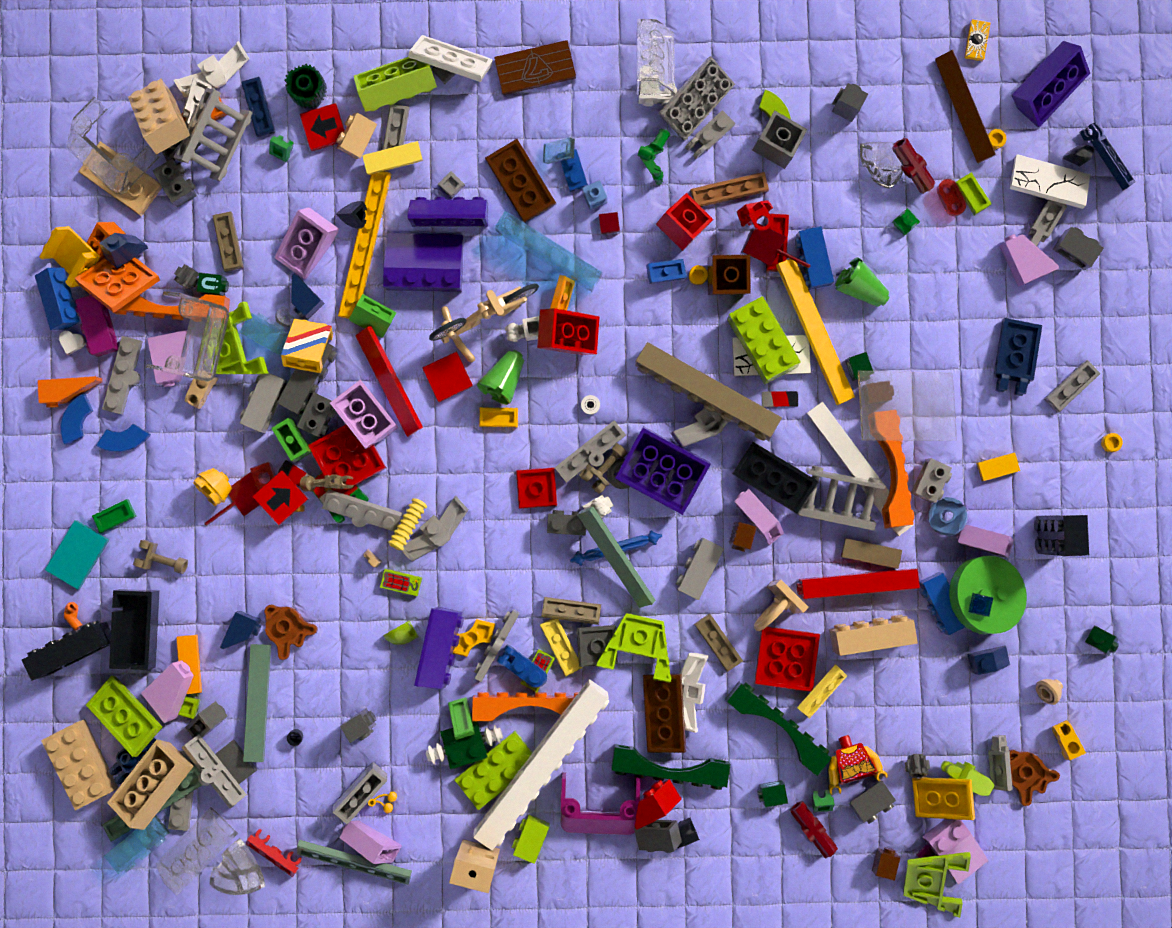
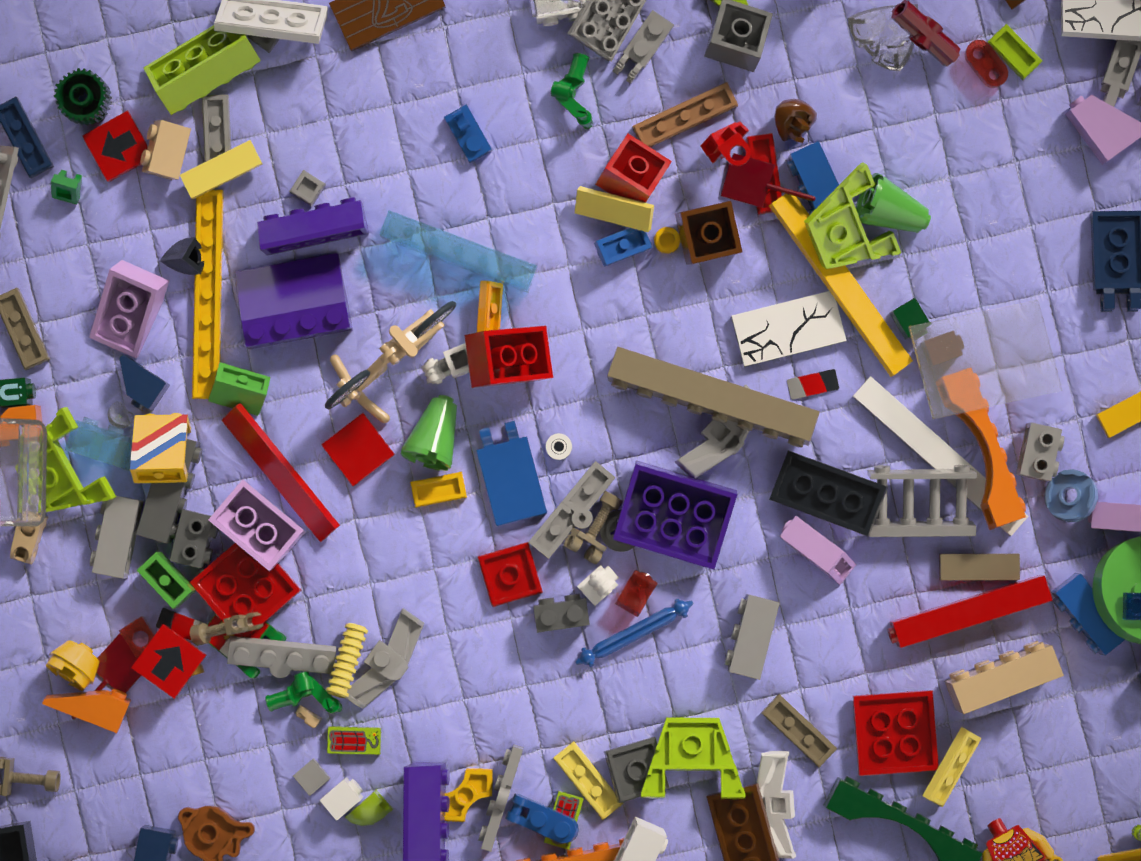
camera: 10 degrees left, 0 degrees up
reddish brown tile [485,139,556,223] -> none
dark tan tile [542,597,601,625] -> none
clear light blue tile [543,138,575,164] -> none
sand green tile [577,507,656,608] -> none
medium blue brick [582,180,608,210] -> none
dark red tile [599,212,620,234] -> none
lime brick [727,296,801,385] -> none
reddish brown brick [728,522,757,552] -> none
tan tile [754,579,809,631] -> none
green tile [892,208,920,236] -> none
dark grey gear [905,754,930,778] -> none
none -> orange slope [42,689,131,733]
none -> green pin [265,672,342,713]
none -> light grey tile [293,758,330,796]
none -> white brick [320,777,363,821]
none -> blue tile [476,420,547,526]
none -> light yellow tile [575,186,654,232]
none -> clear red bracket [615,570,658,617]
none -> reddish brown piece [774,99,817,143]
none -> lime wing [804,162,901,269]

